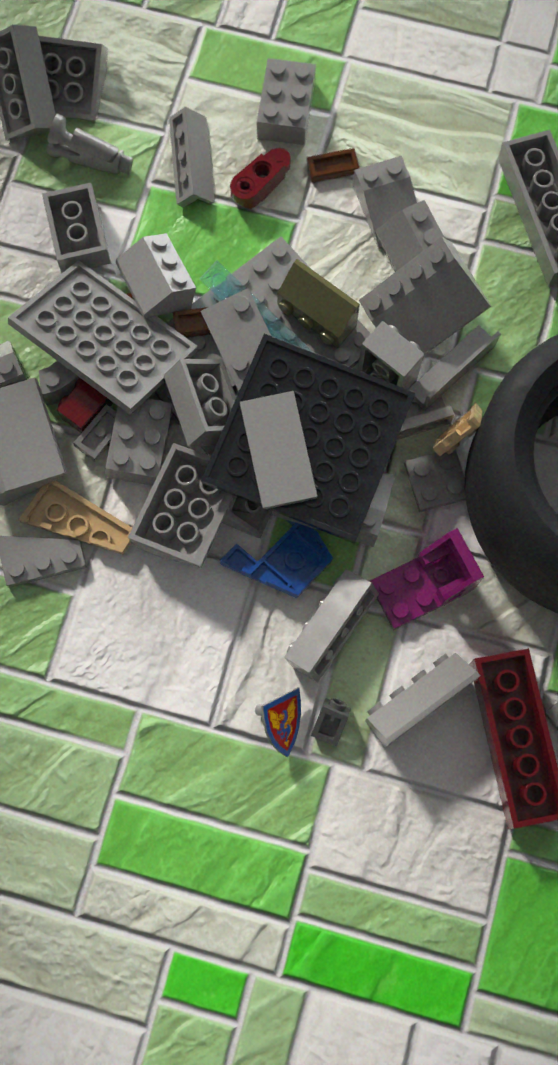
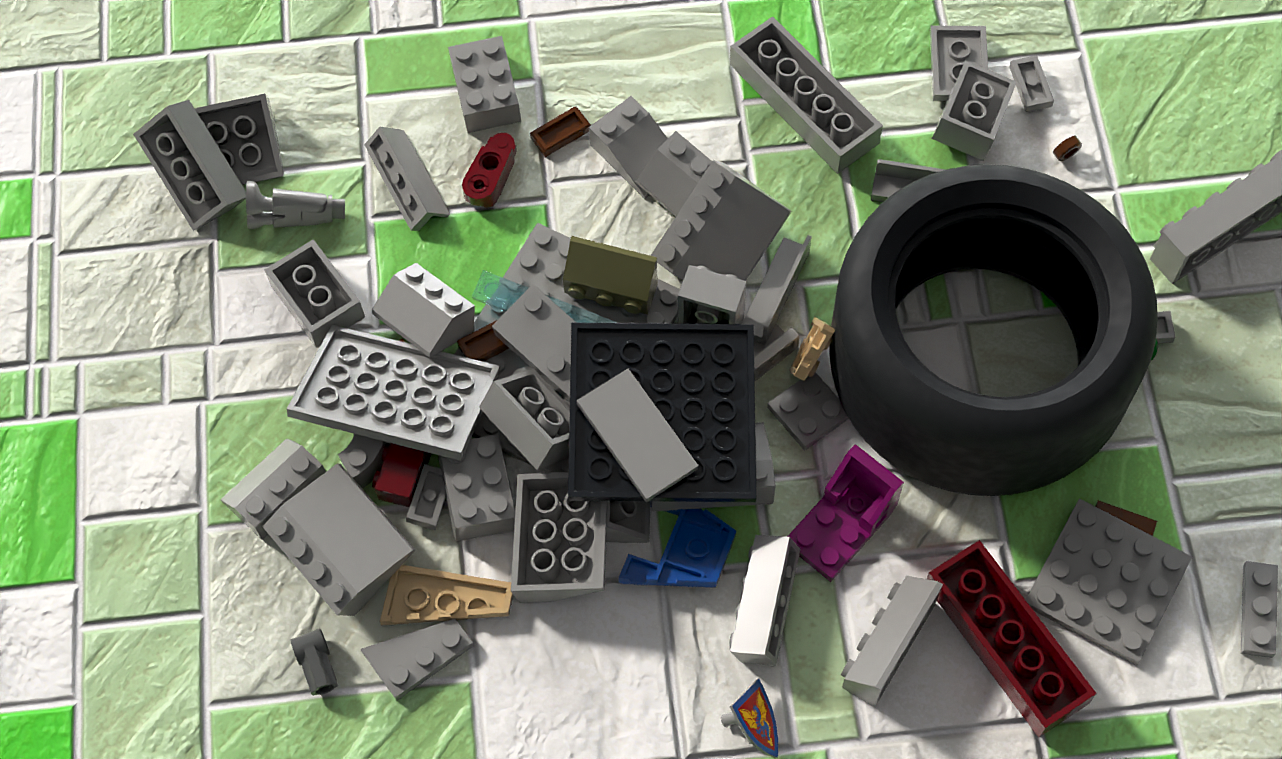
camera: 20 degrees left, 10 degrees down
dark grey bracket [311,698,351,746] -> none

